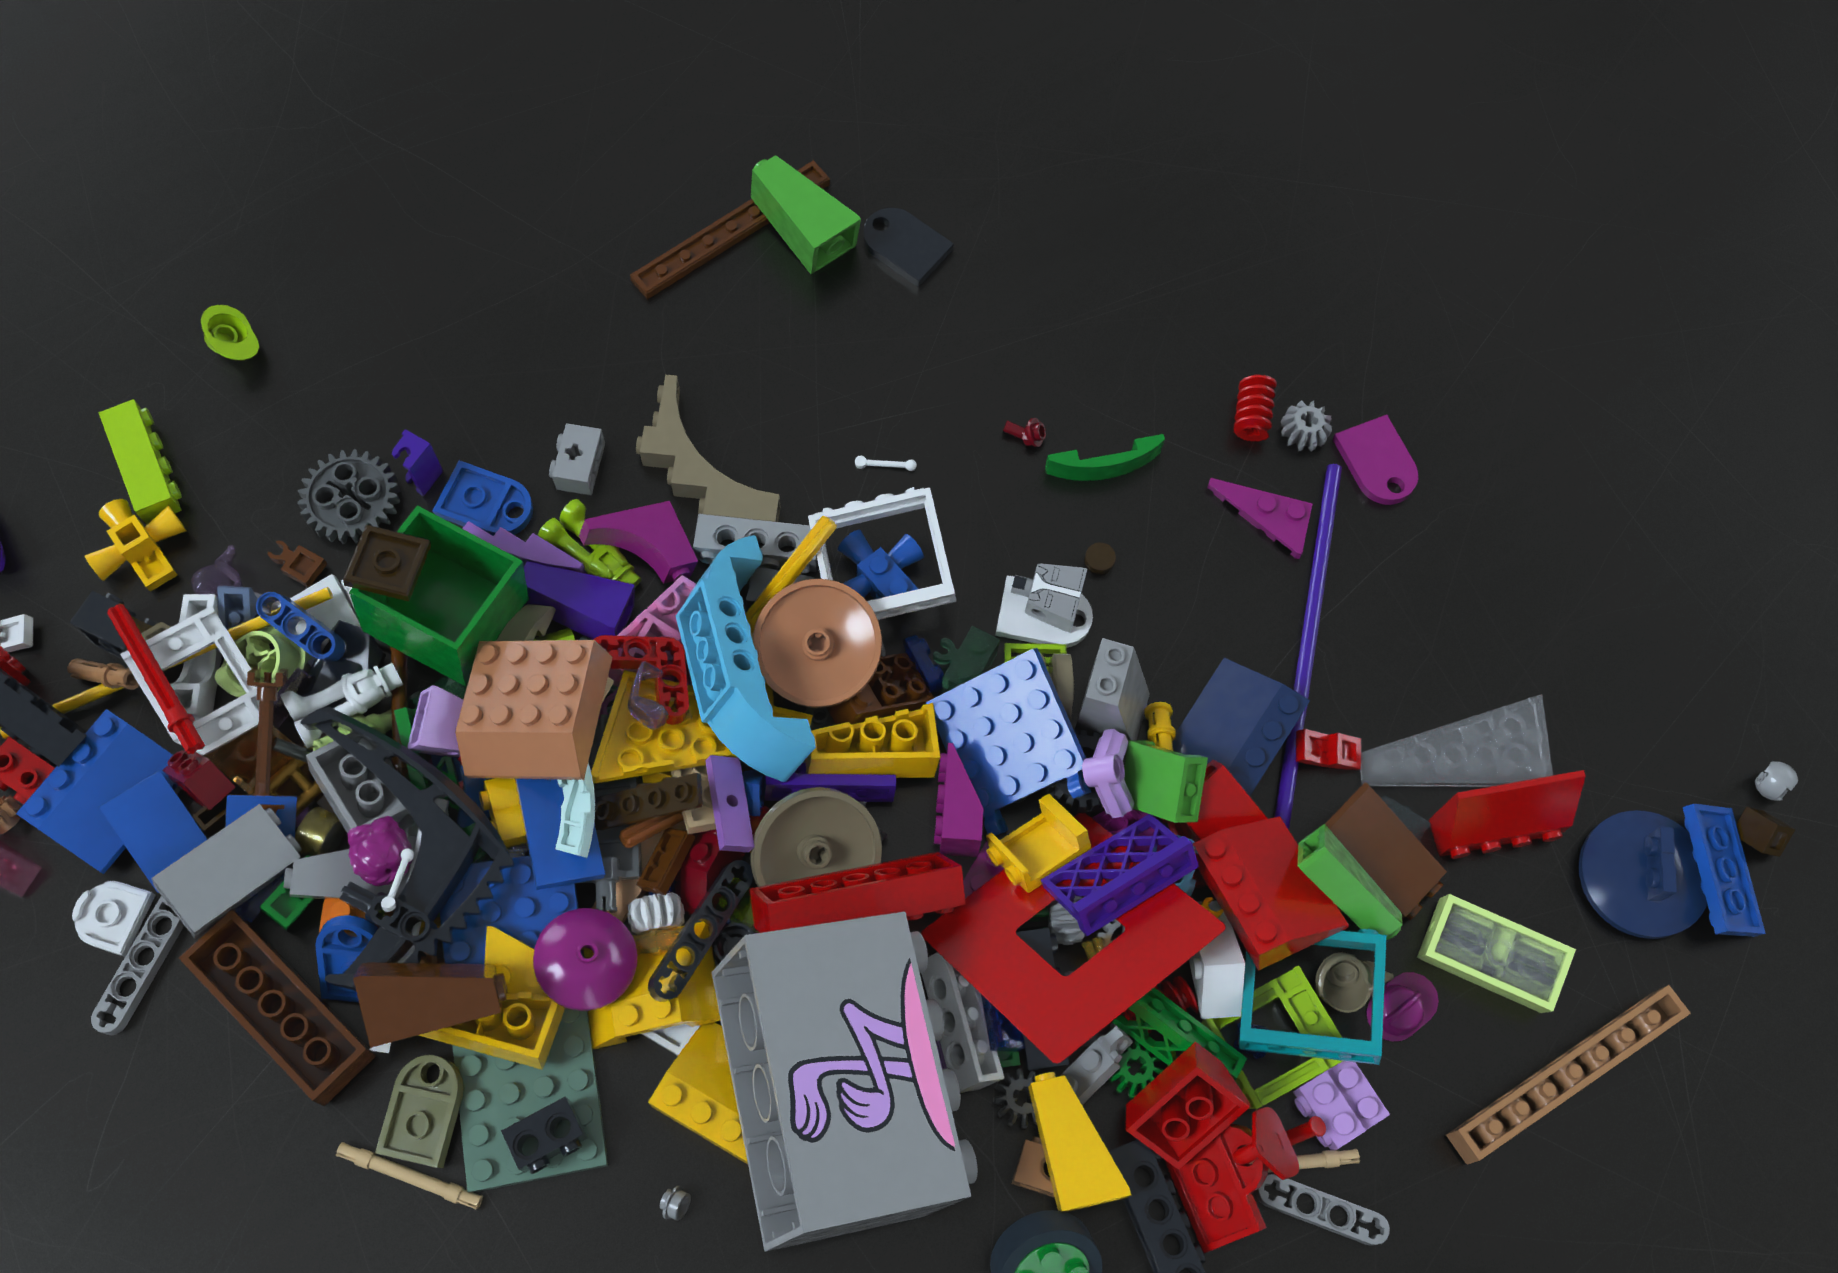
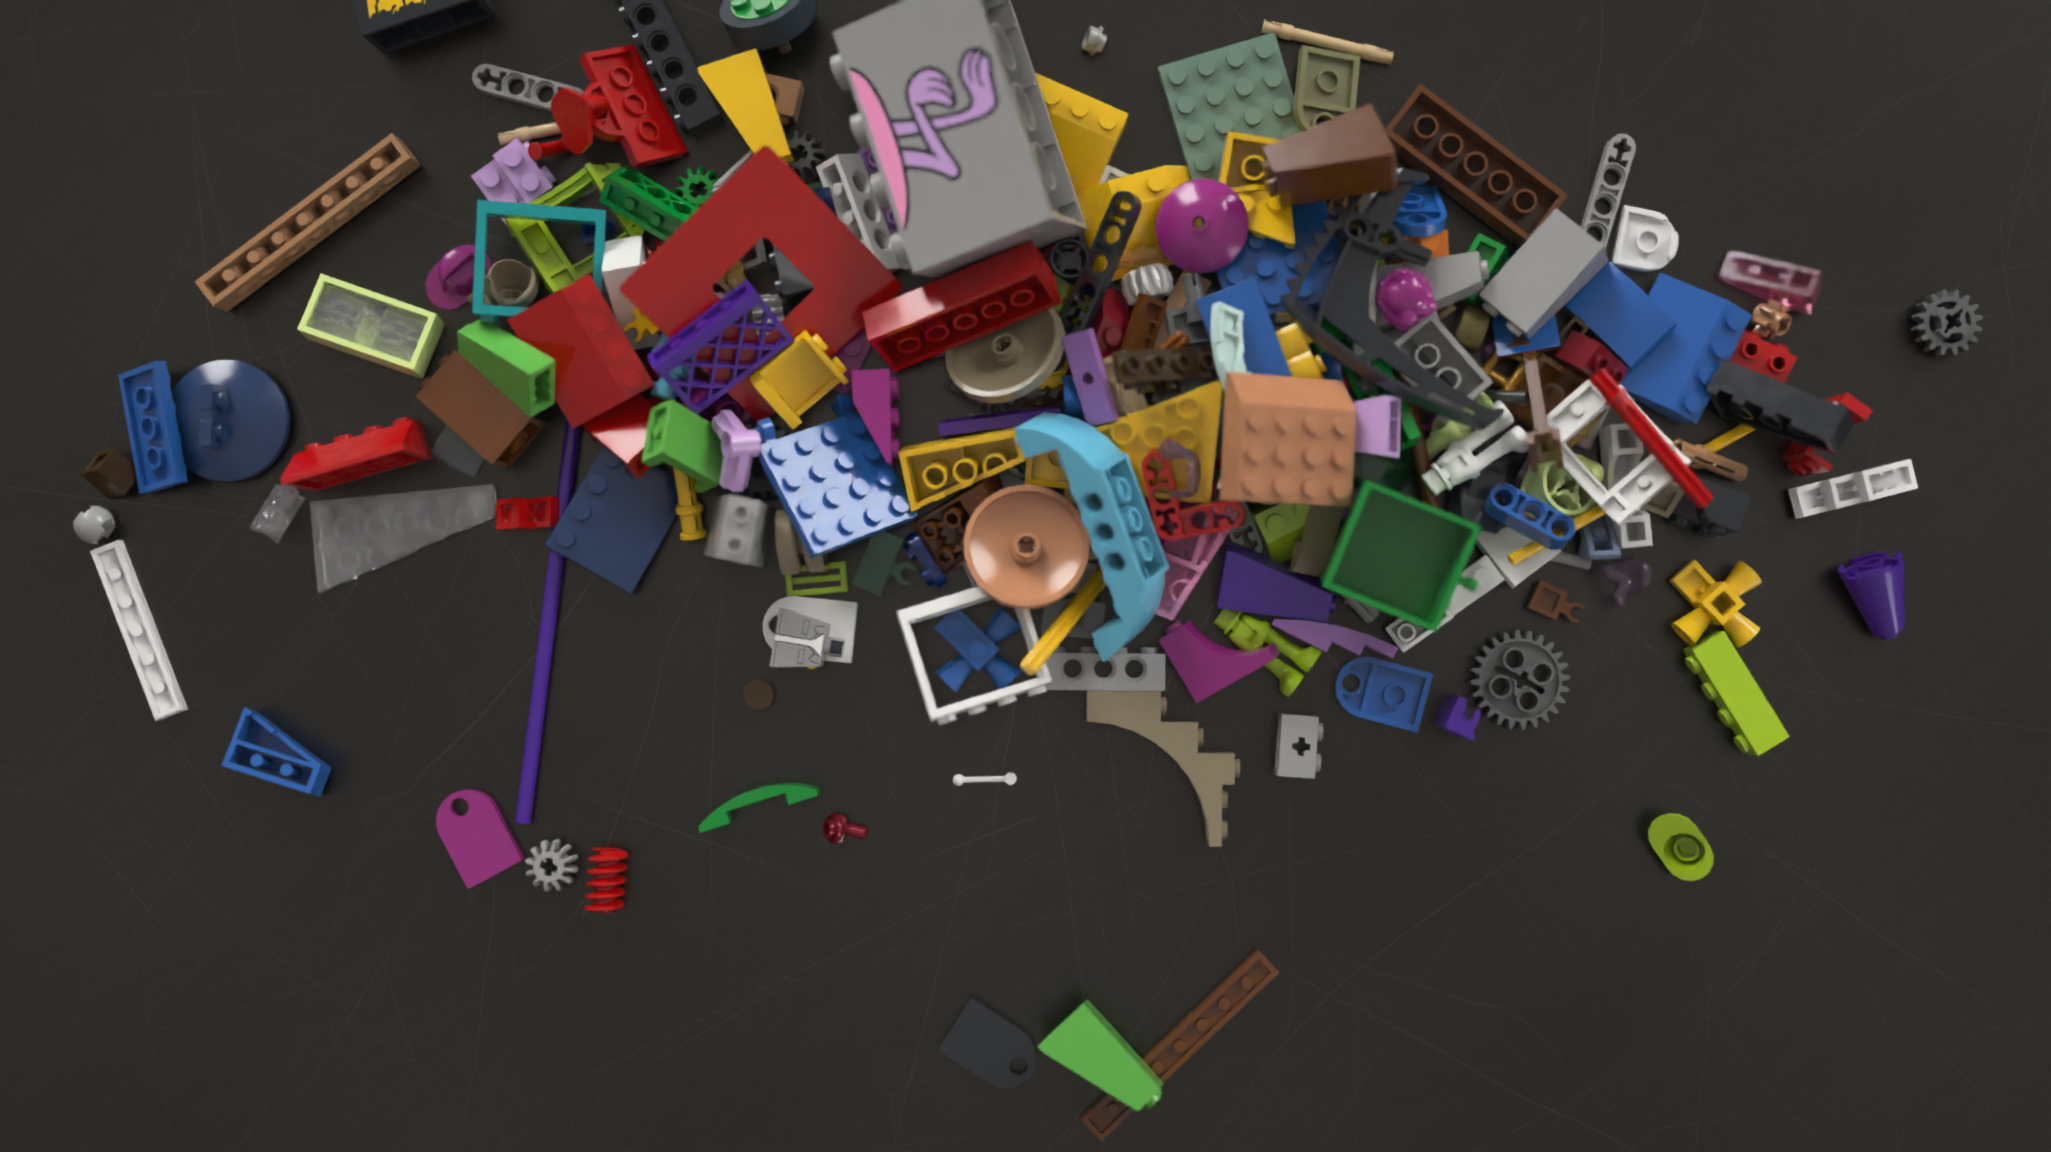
camera: 175 degrees left, 20 degrees up
dark brown tile [343,525,431,602] -> none
white hinge [381,848,414,912] -> none
black brick [501,1096,588,1174] -> none
red slope [1126,1041,1250,1170] -> none
magenta wing [1207,478,1313,559] -> none
none -> white tile [90,540,188,721]
none -> blue wedge [221,707,332,797]
none -> clear hips [250,484,305,543]

